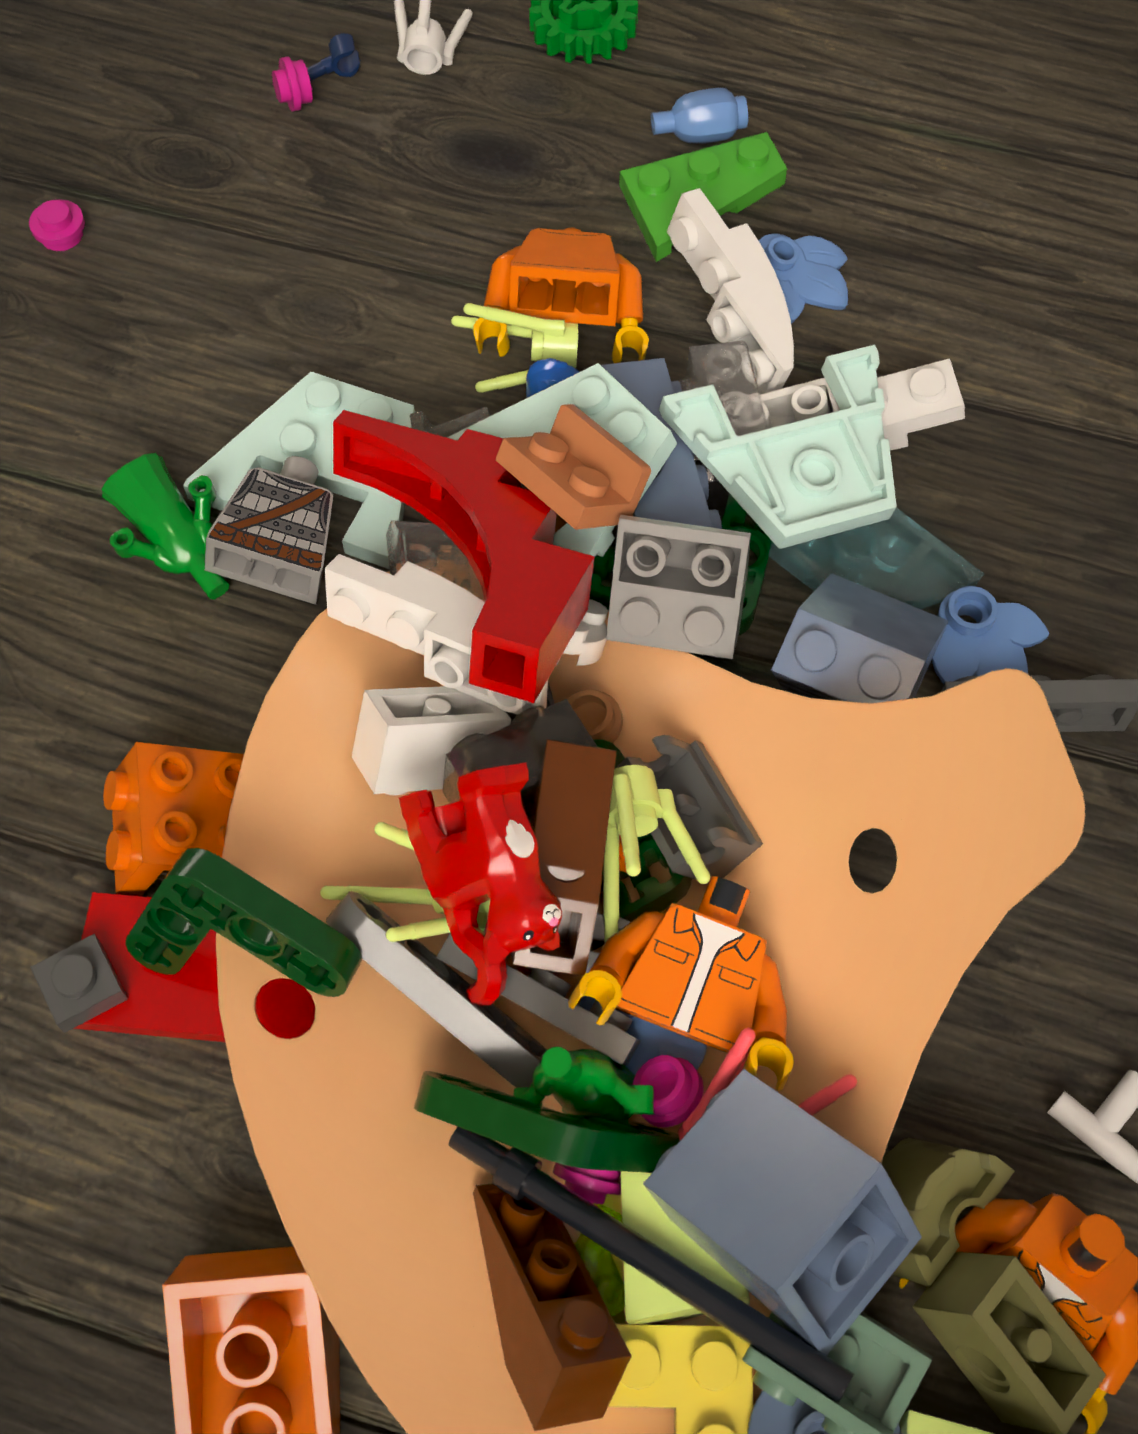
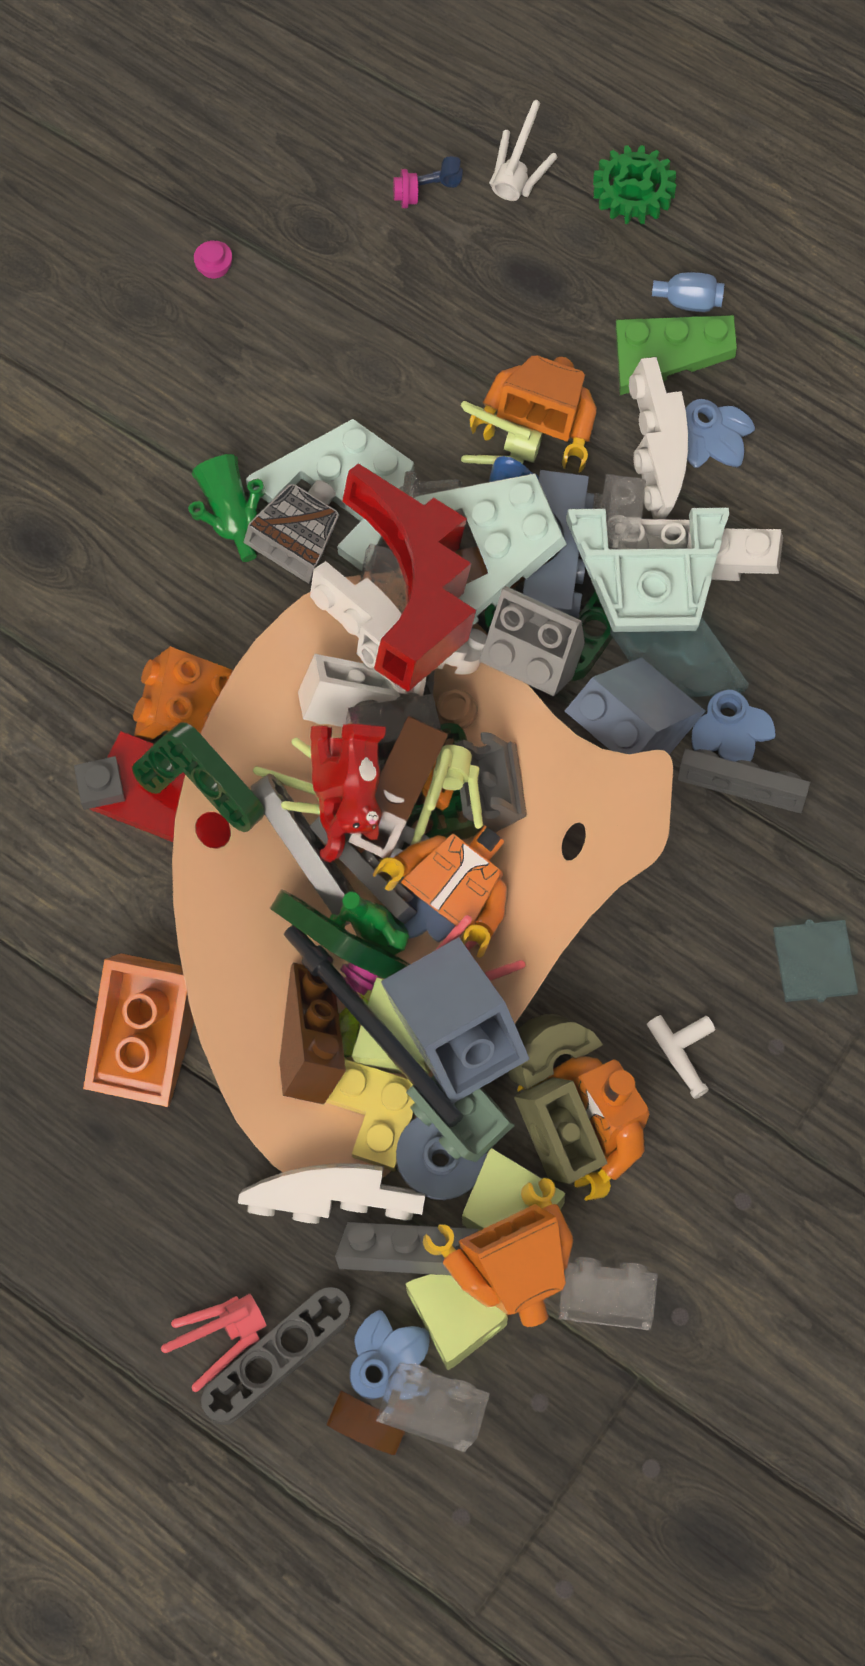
camera: 20 degrees right, 5 degrees up
nougat bracket [496,404,651,530] -> none
dark pink plate [633,1055,704,1128] -> none

